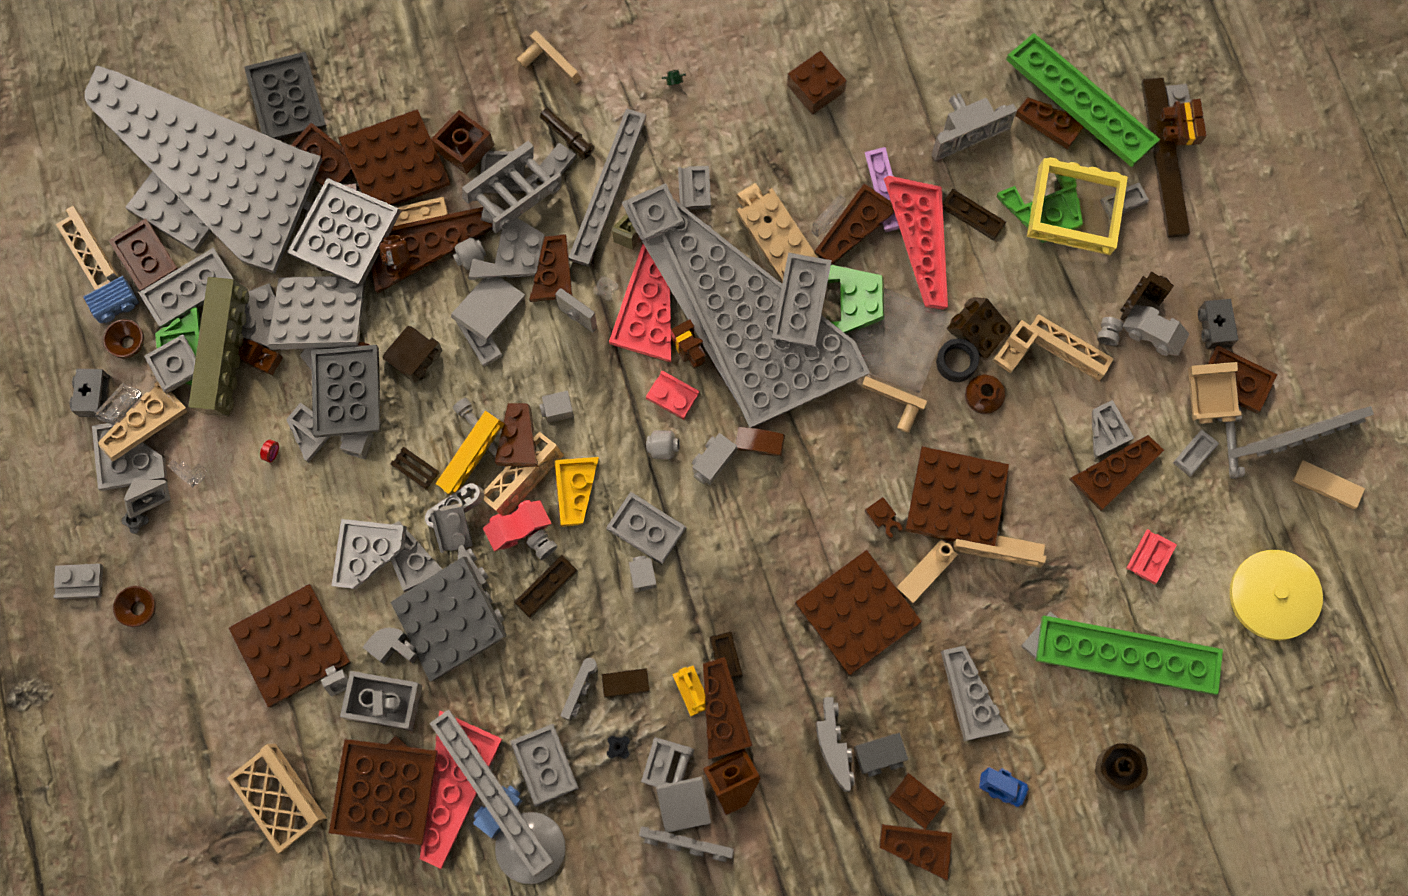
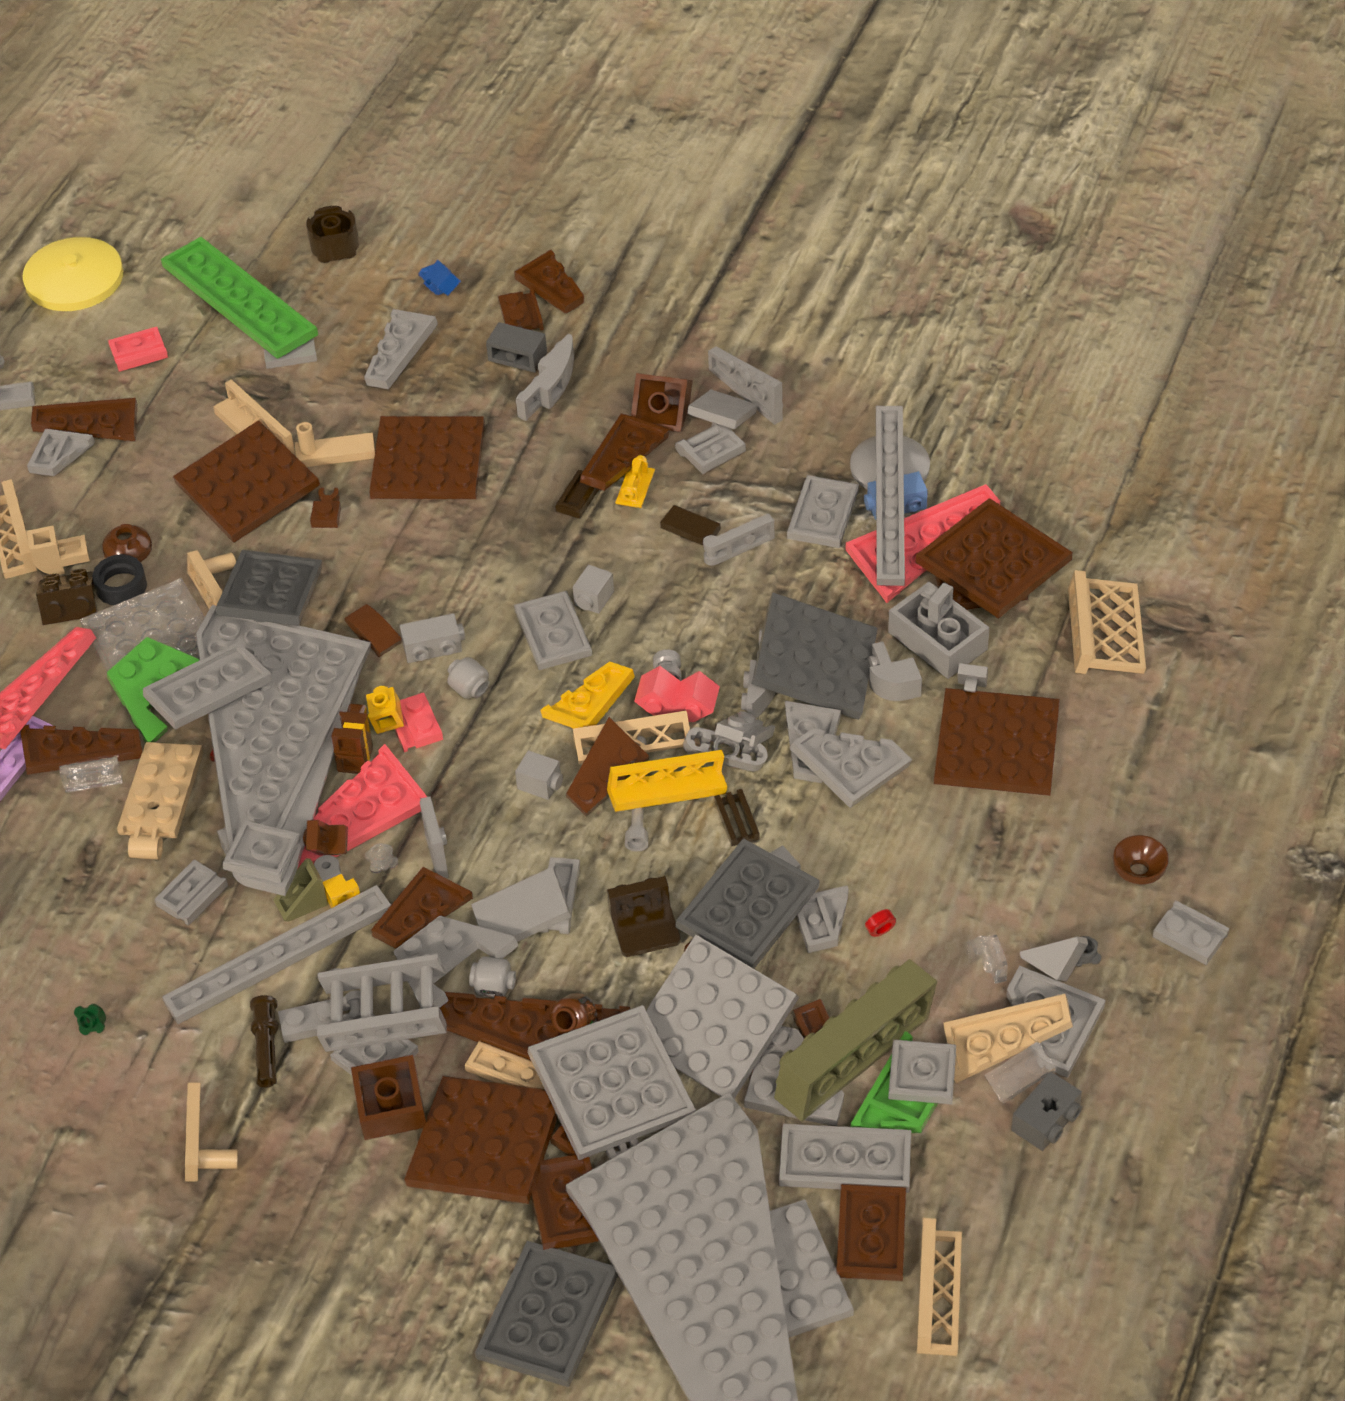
camera: 140 degrees left, 25 degrees down
medium blue brick [83,276,139,323] -> none
reddish brown piece [103,319,144,359] -> none
dark brown tile [514,555,578,619] -> none
black plate [607,736,630,759] -> none
none -> dark grey plate [216,550,322,626]
none -> reddish brown bracket [303,820,348,856]
none -> yellow leg [314,855,360,908]
none -> yellow brick [366,686,404,734]

